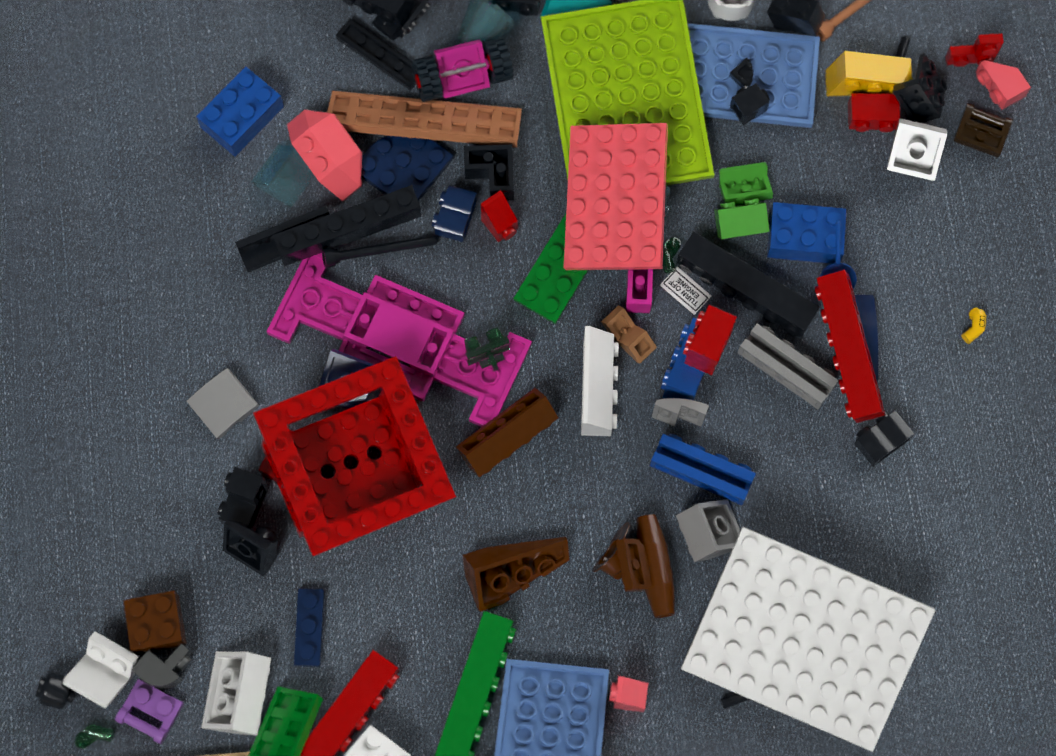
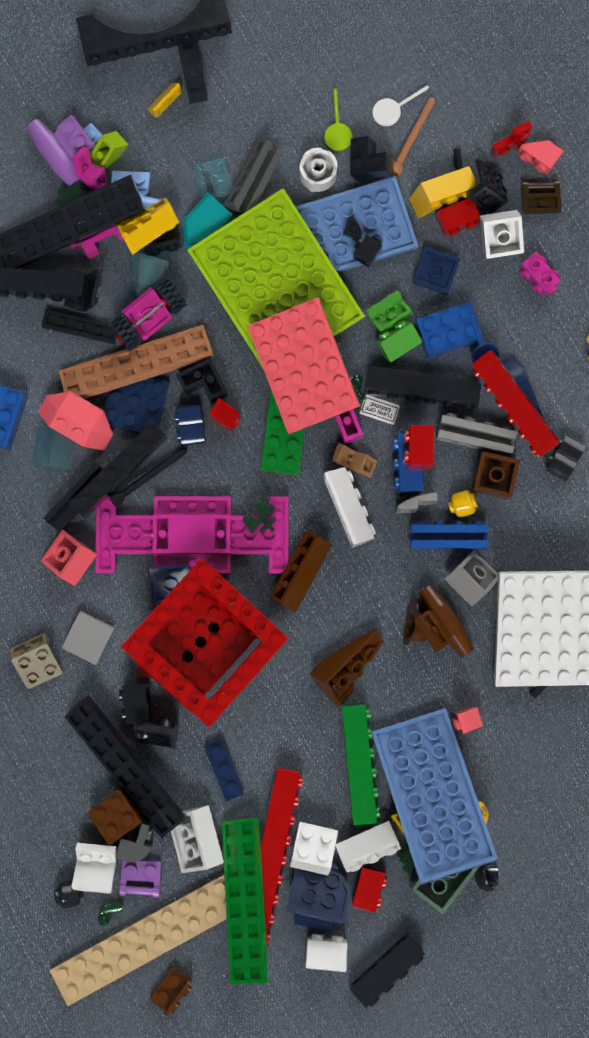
camera: 25 degrees left, 10 degrees up
none -> dark tan bracket [10,633,63,689]
none -> coral slope [41,530,97,586]
none -> black plate [64,695,187,839]
none -> dark blue plate [412,247,460,296]
none -> yellow head [448,490,478,518]
none -> reddish brown brick [471,452,520,500]
none -> dark pink brick [519,252,561,297]

